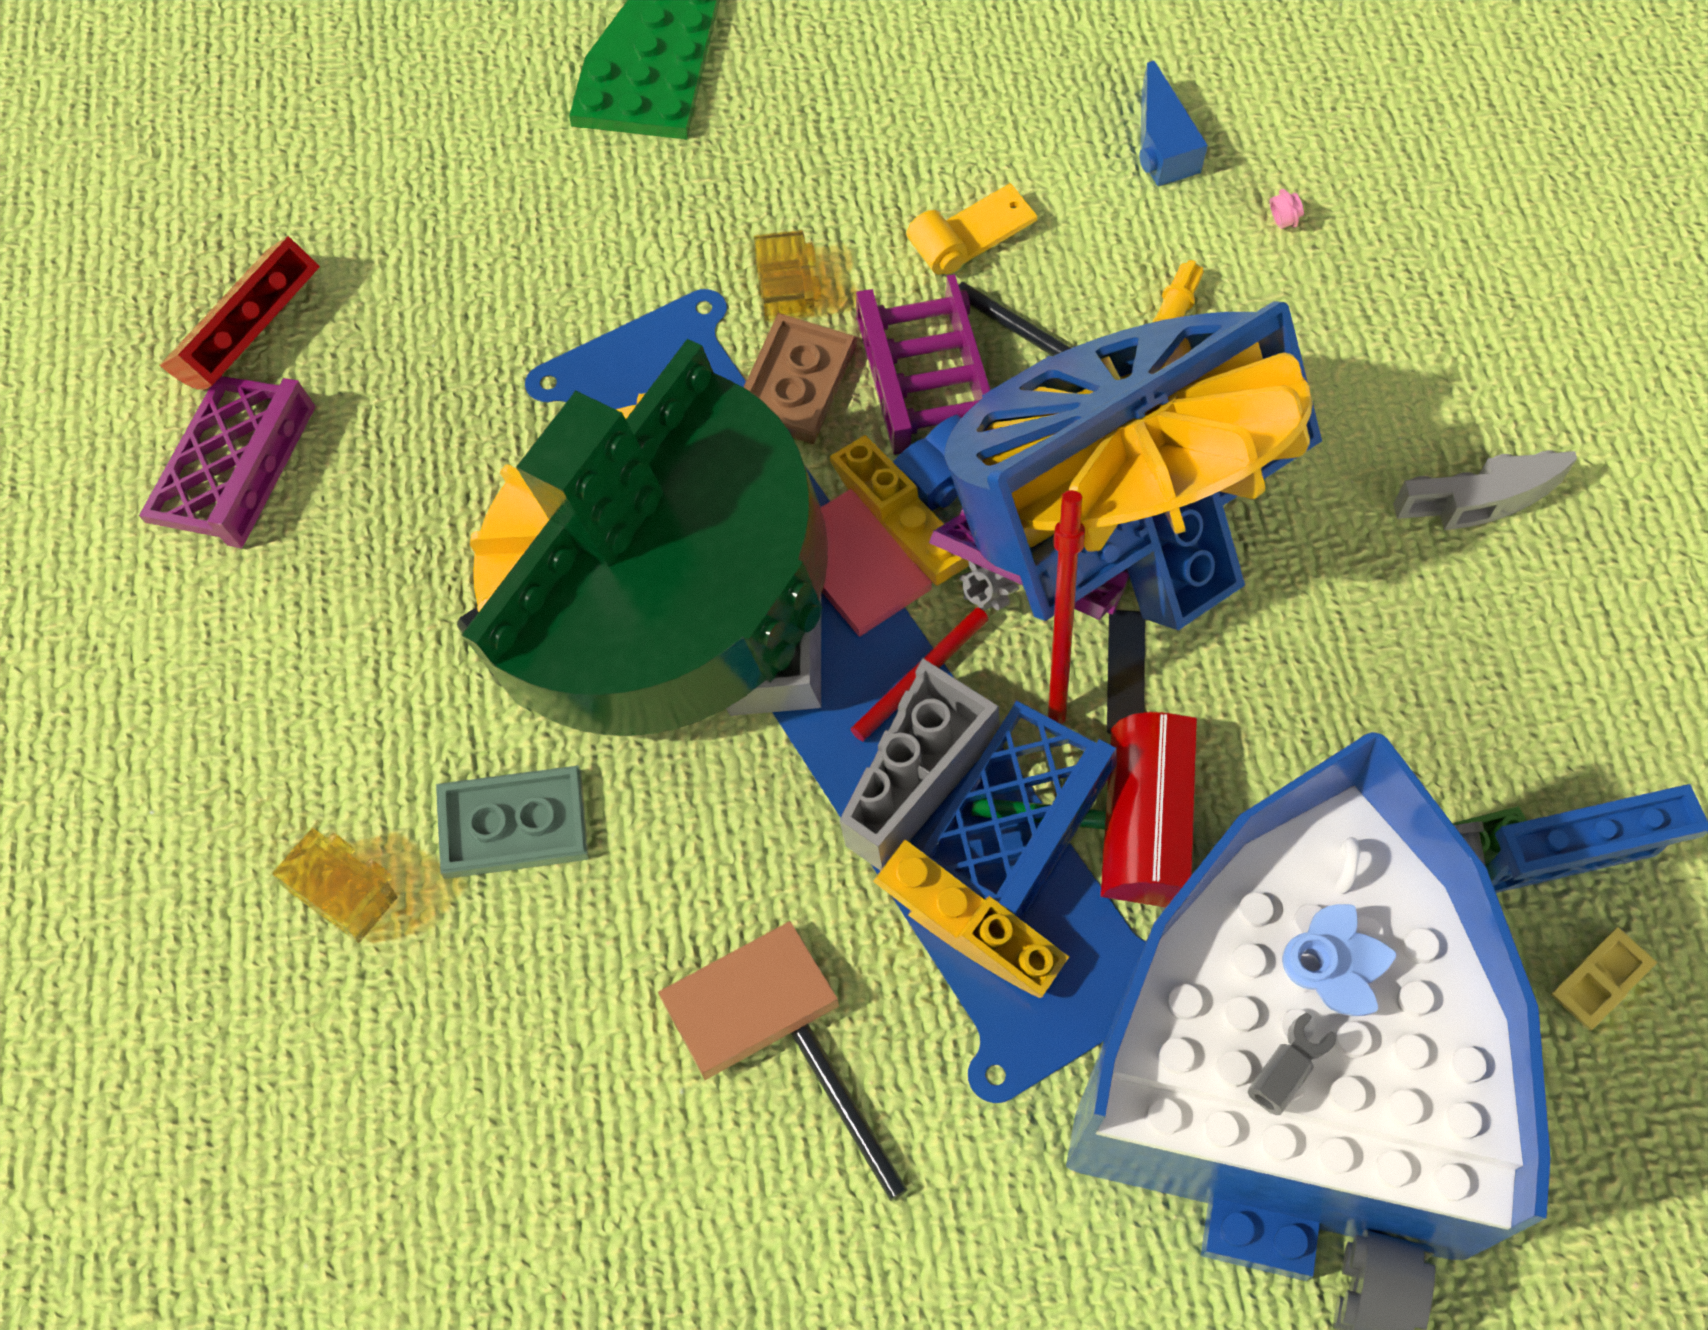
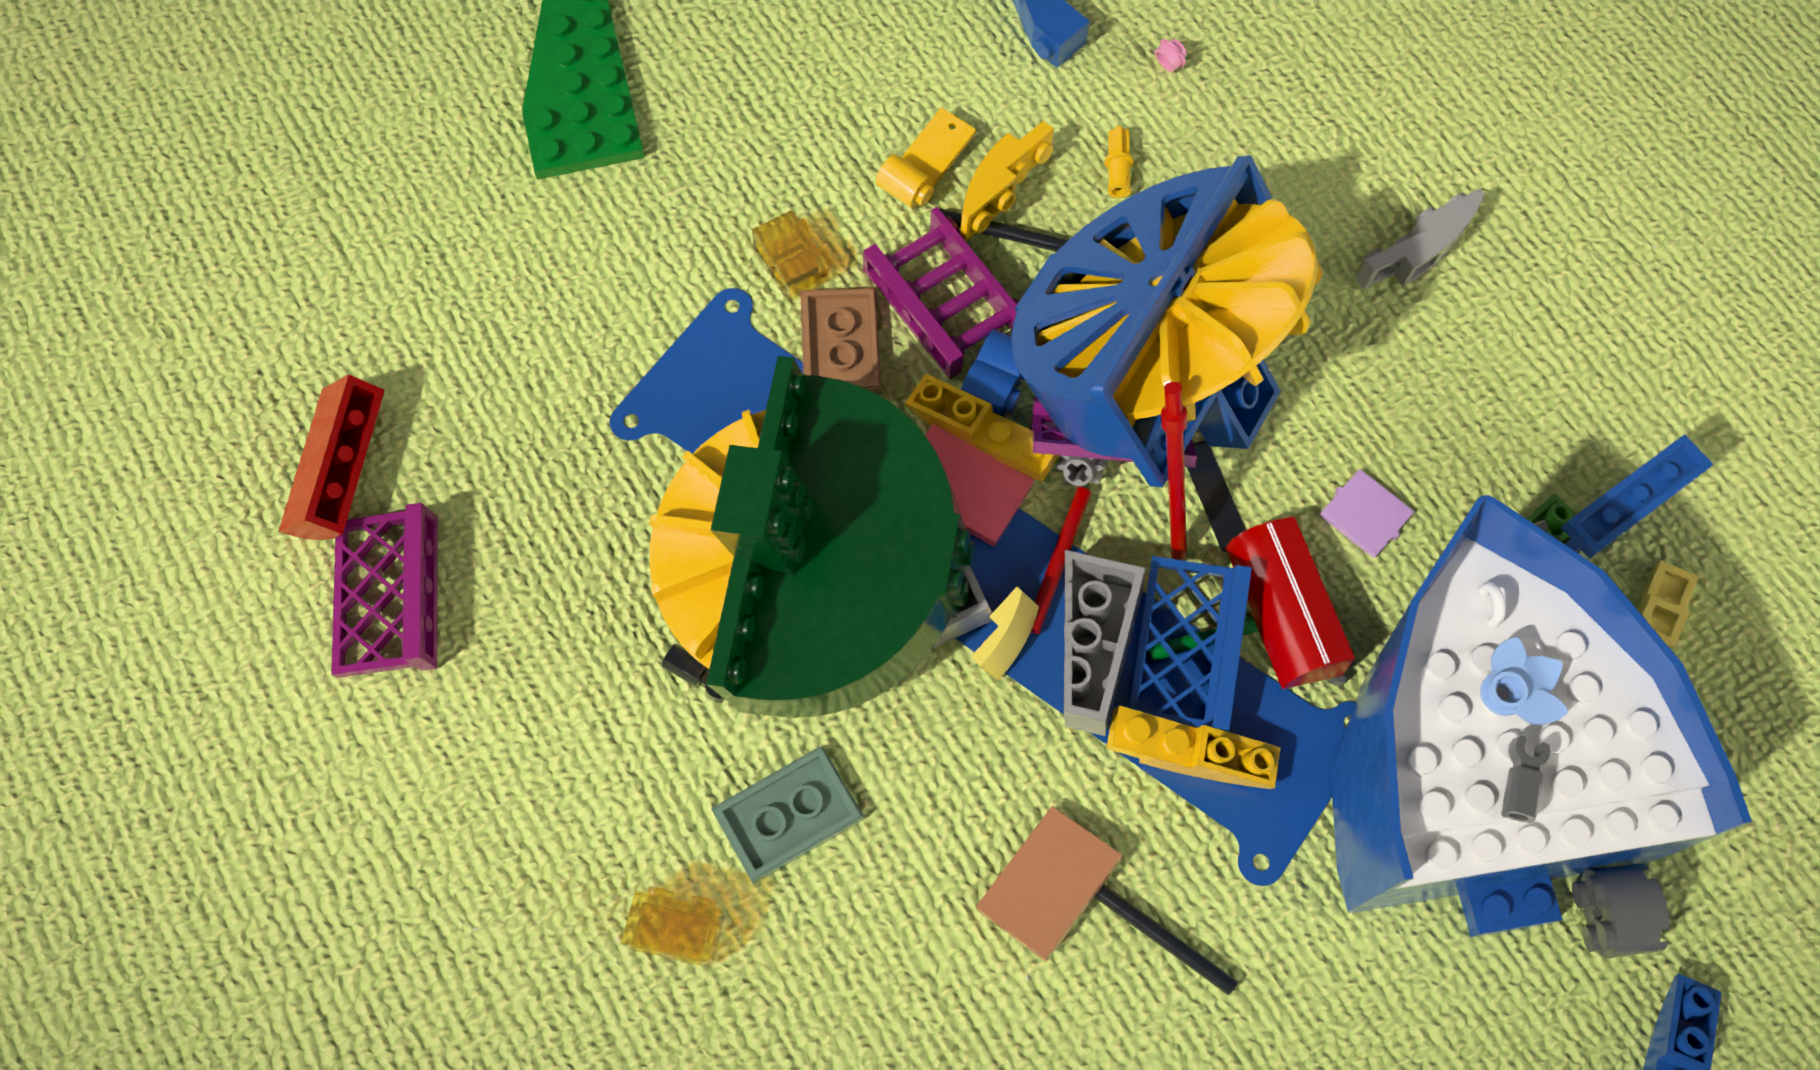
camera: 25 degrees left, 5 degrees up
none -> yellow slope [960,121,1054,242]
none -> light yellow slope [971,587,1039,680]
none -> lavender piece [1319,469,1415,558]

